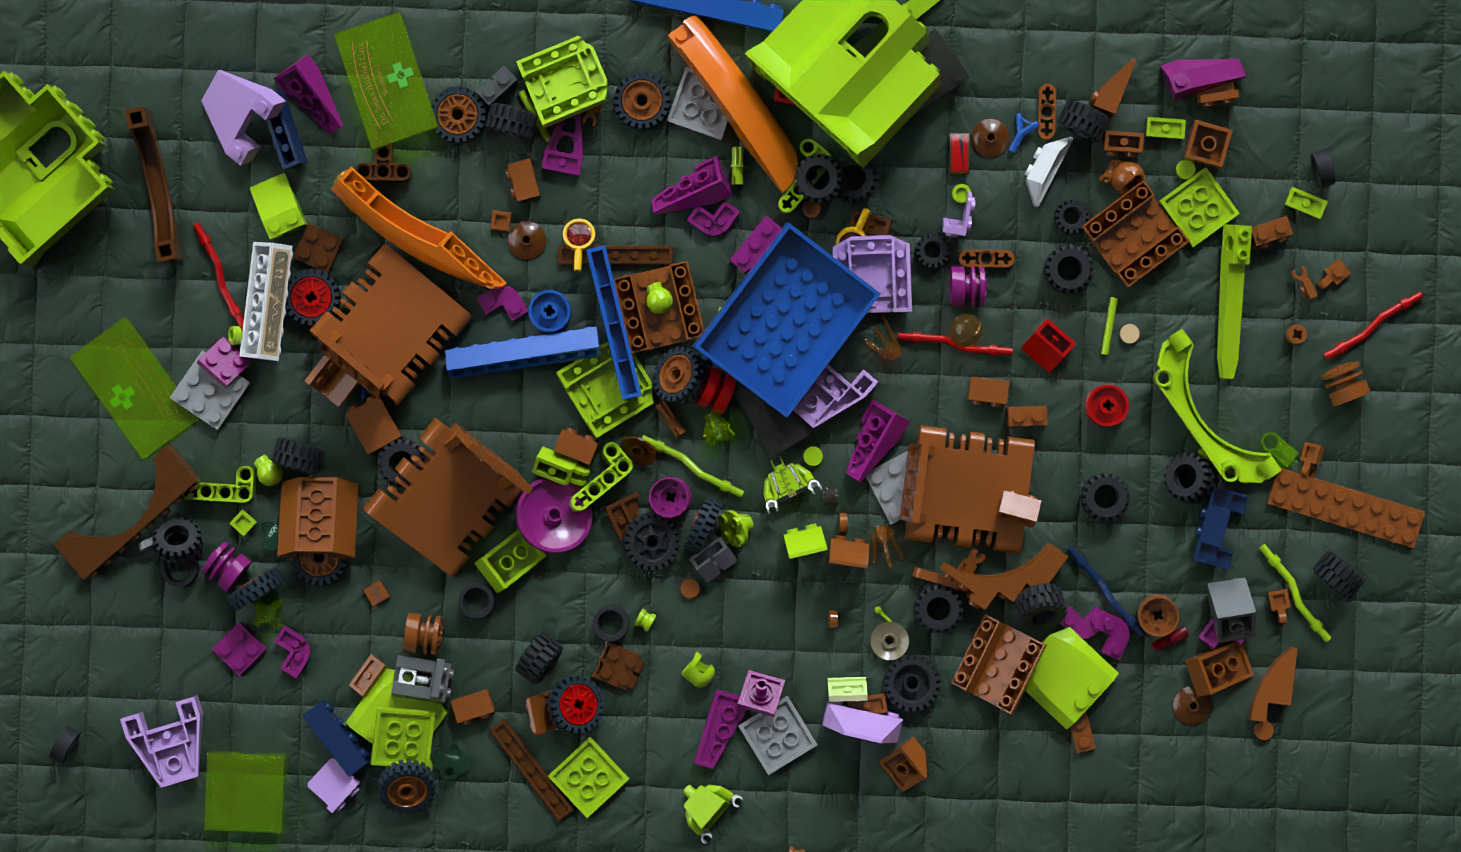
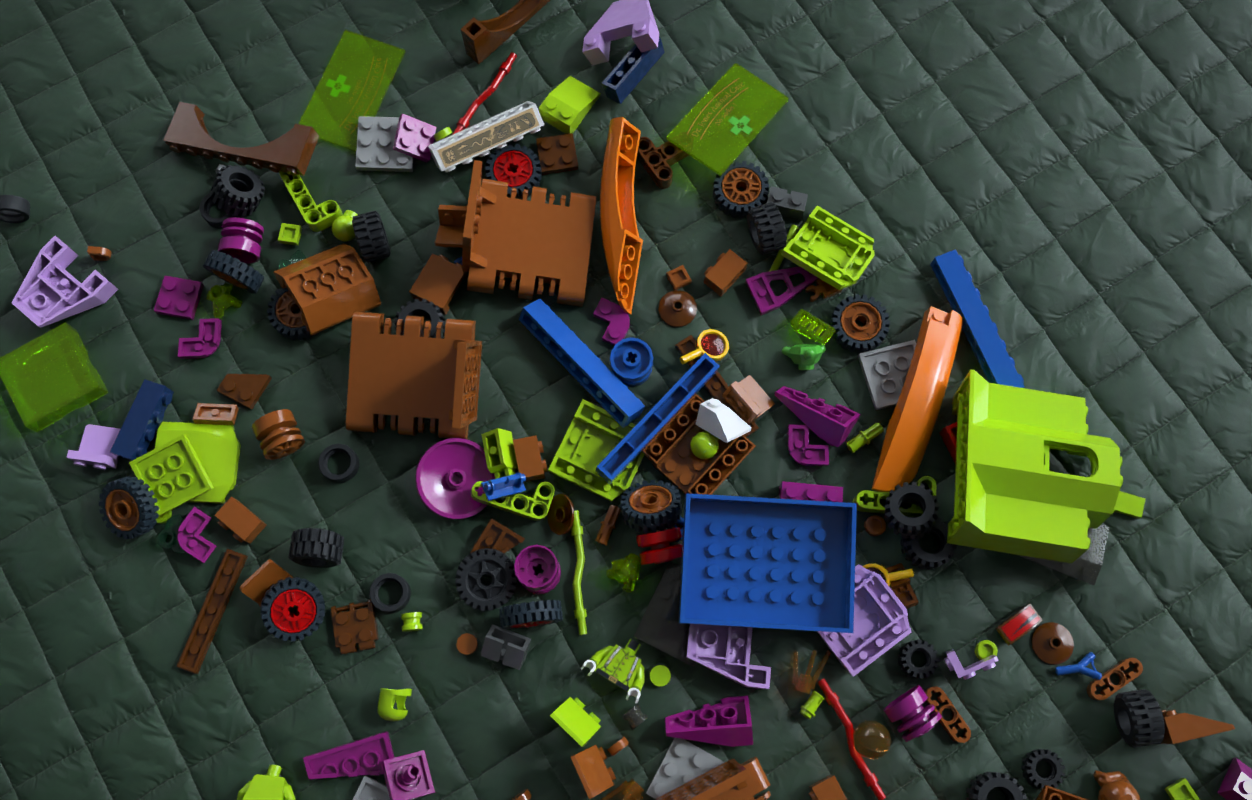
camera: 60 degrees right, 15 degrees down
magenta wedge [273,54,343,134] -> none
dark orange tile [364,580,390,606] -> none
dark grey brick [391,655,454,704] -> none
lime slope [474,529,546,593] -> none
lime plate [548,736,629,818] -> none
lime plate [718,510,754,547] -> none
white wedge [1024,136,1074,208] -> none
dark orange brick [1102,131,1144,158] -> none
none -> dark orange tile [87,246,111,261]
none -> magenta plate [178,507,217,563]
none -> reddish brown wing [217,374,272,410]
none -> blue hinge [481,472,526,501]
none -> white slope [696,398,752,443]
none -> bracket [722,375,775,425]
none -> bright green rock [782,344,826,370]
none -> clear neon green slope [791,309,836,345]
none -> lime pin [800,691,824,720]

